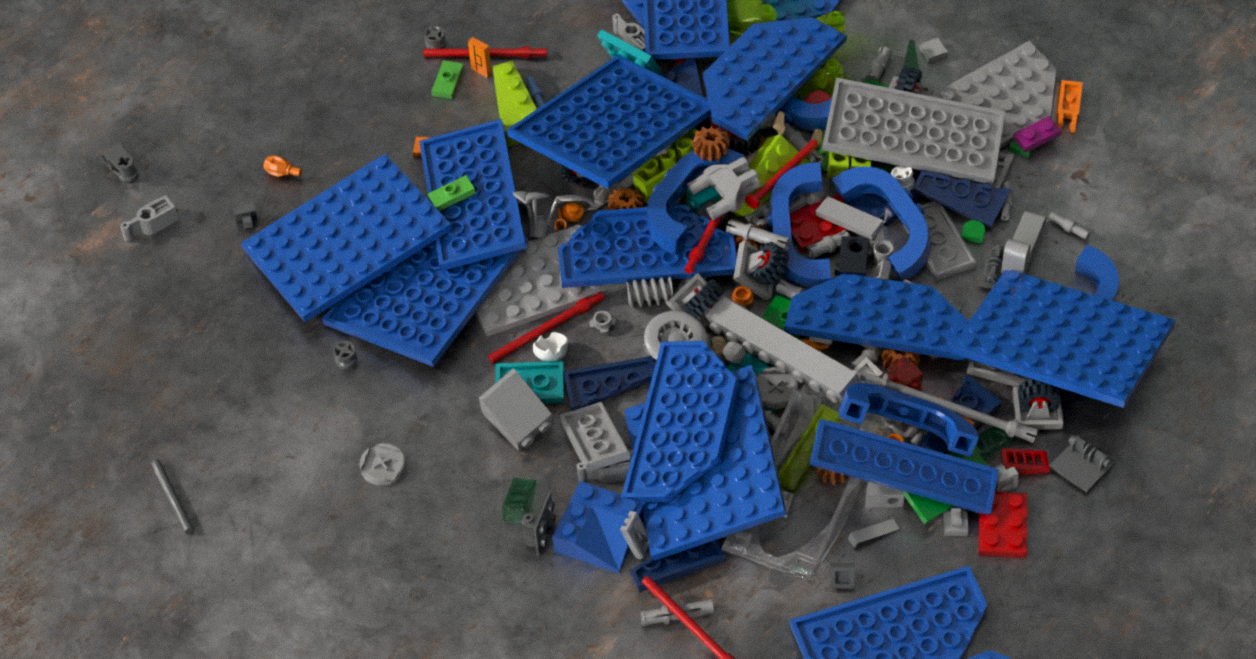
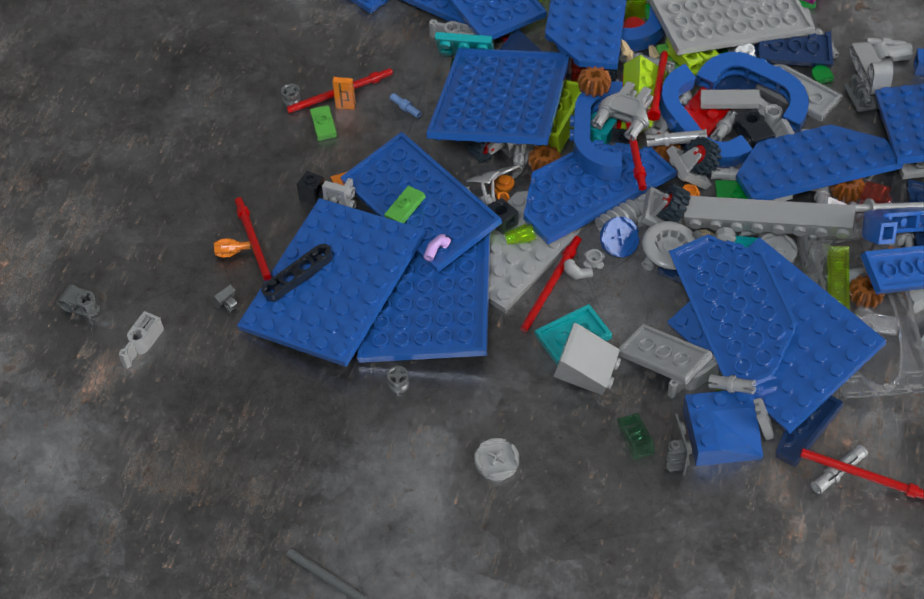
camera: 30 degrees left, 0 degrees up
lime wedge [493,60,537,147] -> none
white hair [533,332,568,362] -> none
dark blue wing [563,356,655,411] -> none
none -> red bar [235,197,272,281]
none -> black beam [261,244,333,302]
none -> black brick [297,171,325,206]
none -> light grey bracket [322,178,357,209]
none -> lavender arm [423,234,451,261]
none -> black brick [488,197,518,235]
none -> clear neon green cone [504,223,536,245]
none -> light grey arm [564,259,593,280]
none -> tile [600,217,640,258]
none -> light grey pin [708,374,756,395]
none -> clear piece [854,308,898,336]
none -> light grey piece [873,42,913,63]

